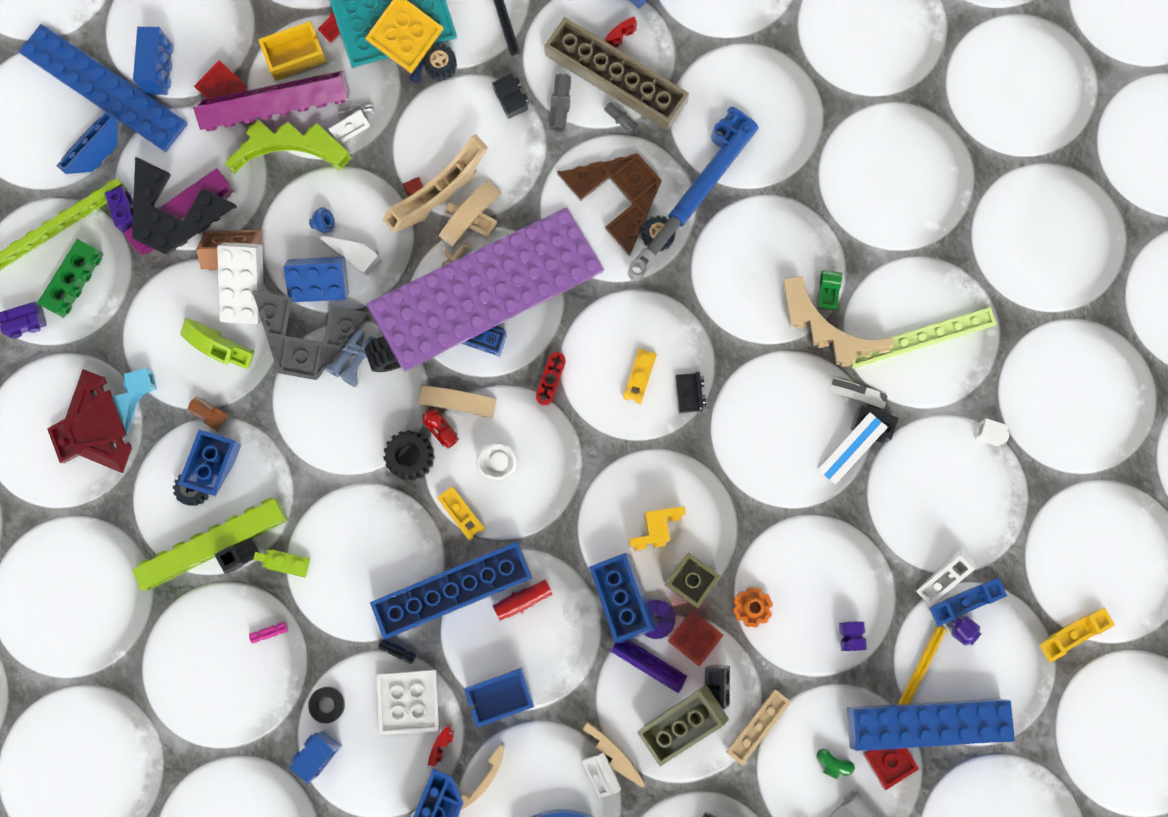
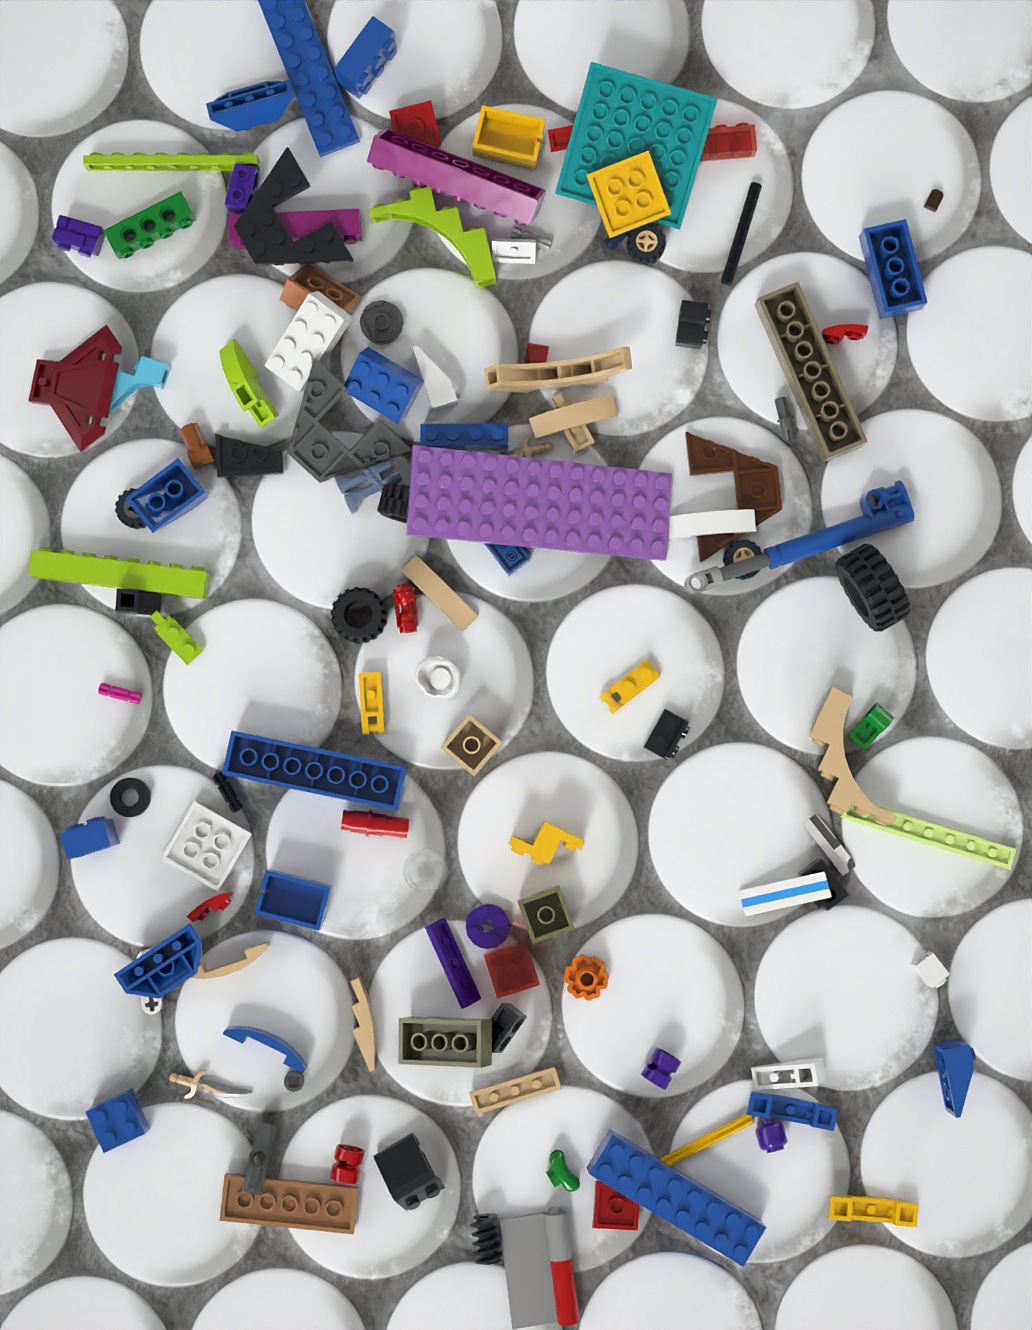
camera: 30 degrees right, 5 degrees up
blue brick [309,207,335,233] -> none
red beam [536,352,566,406] -> none
dark grey piece [550,73,571,132] -> none
white plate [582,752,621,798] -> none
blue brick [589,553,657,643] -> none
none -> black wing [215,434,284,478]
none -> dark grey tile [360,300,404,345]
none -> blue brick [420,423,508,450]
none -> tan brick [440,714,503,777]
none -> white slope [668,509,756,539]
none -> black tyre [835,544,911,632]
none -> blue slope [932,1039,976,1118]

